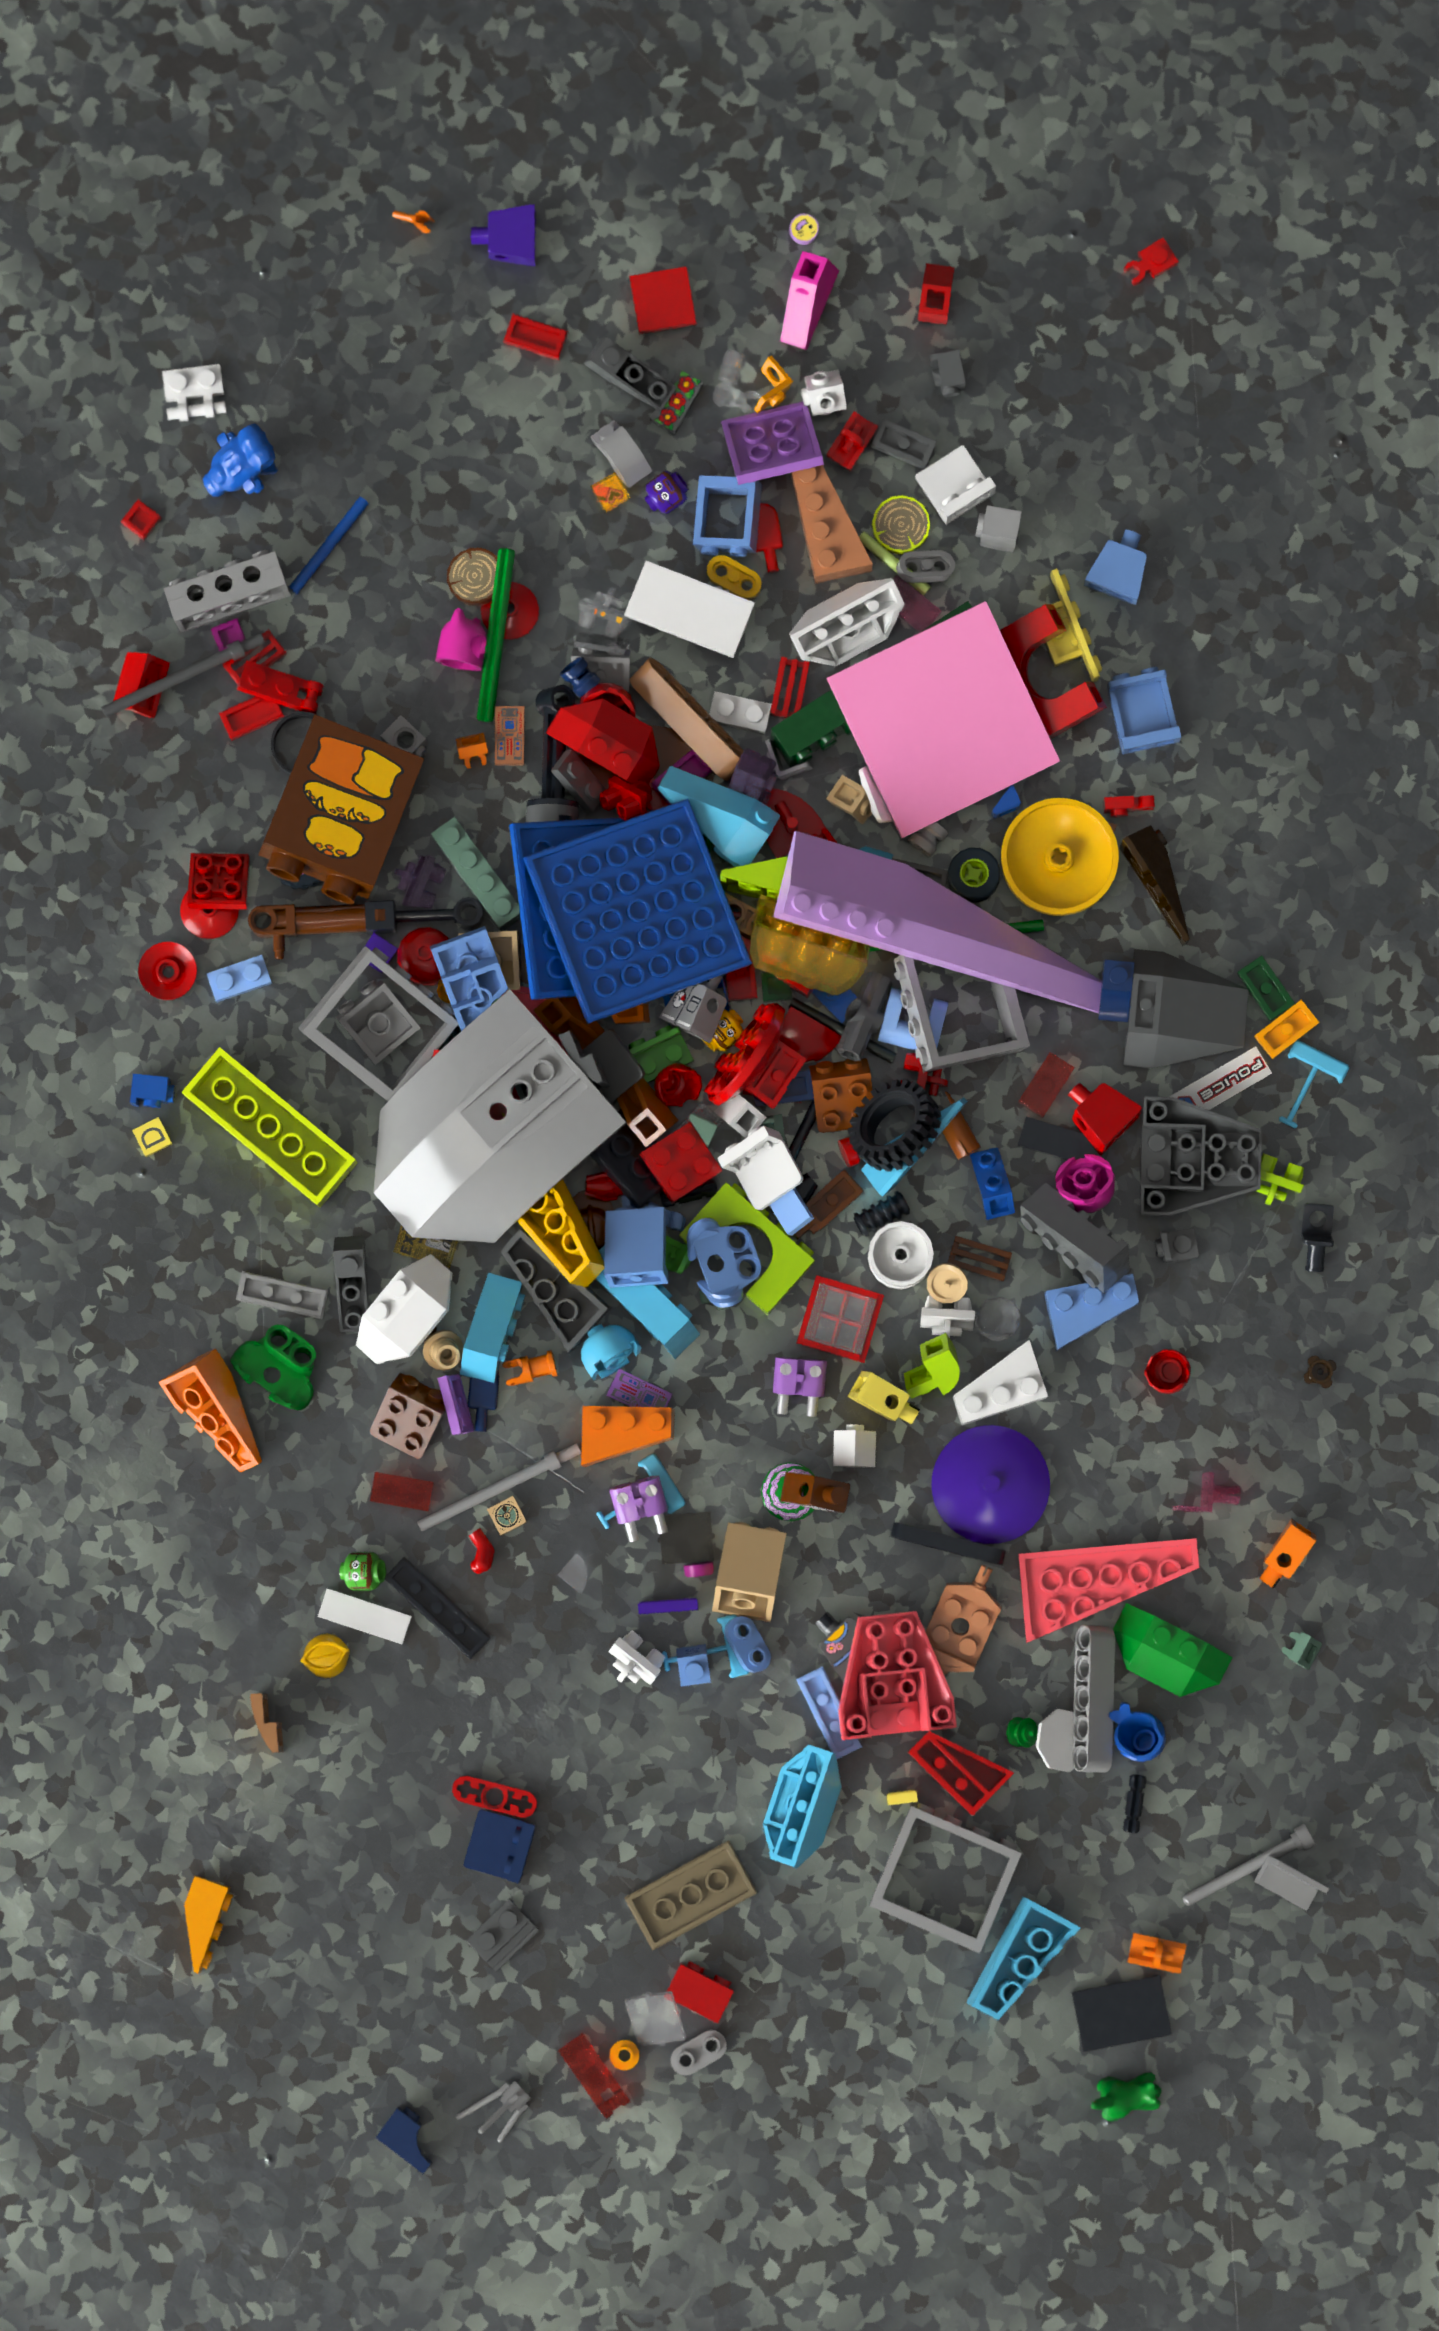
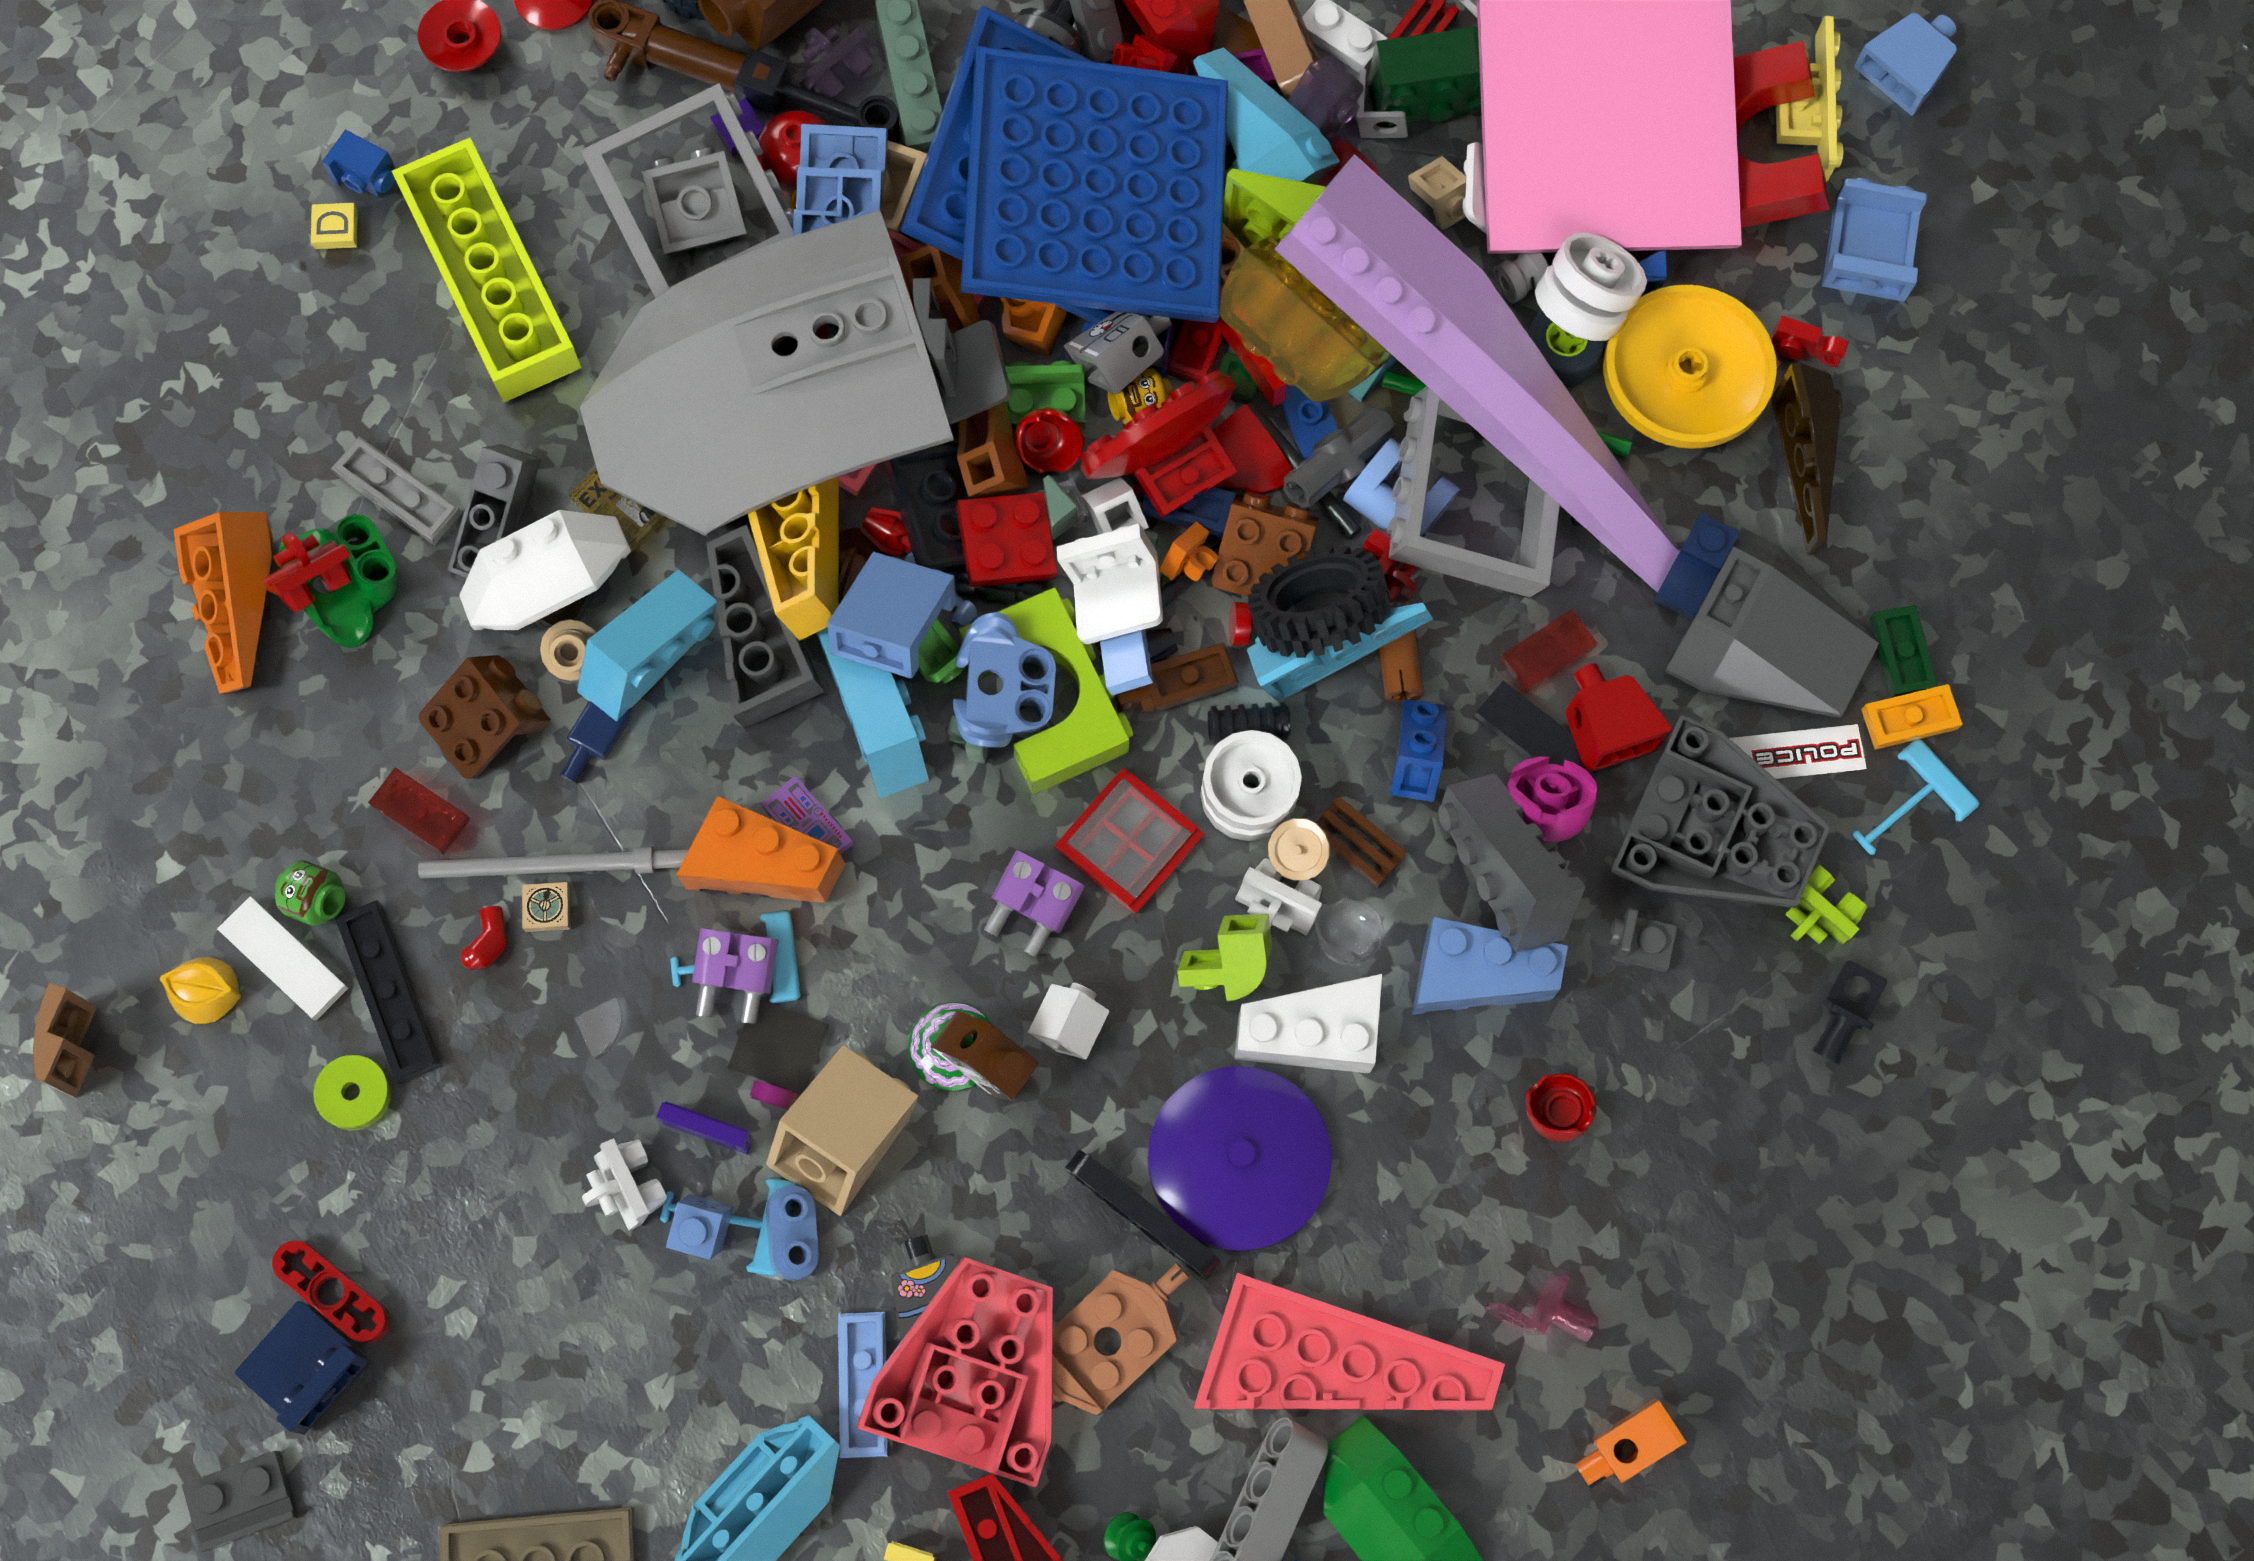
camera: 15 degrees right, 10 degrees down
light blue plate [206,955,272,1002] -> none
medium lavender tile [437,1374,474,1435] -> none
orange piece [502,1350,558,1386] -> none
medium azure cylinder [581,1324,642,1380] -> none
light yellow torso [847,1371,920,1424] -> none
dark brown plate [1304,1355,1337,1389] -> none
none -> red hips [261,532,351,612]
none -> lime piece [313,1055,392,1131]
none -> orange tile [1159,522,1218,582]
none -> white wheel [1535,233,1647,341]

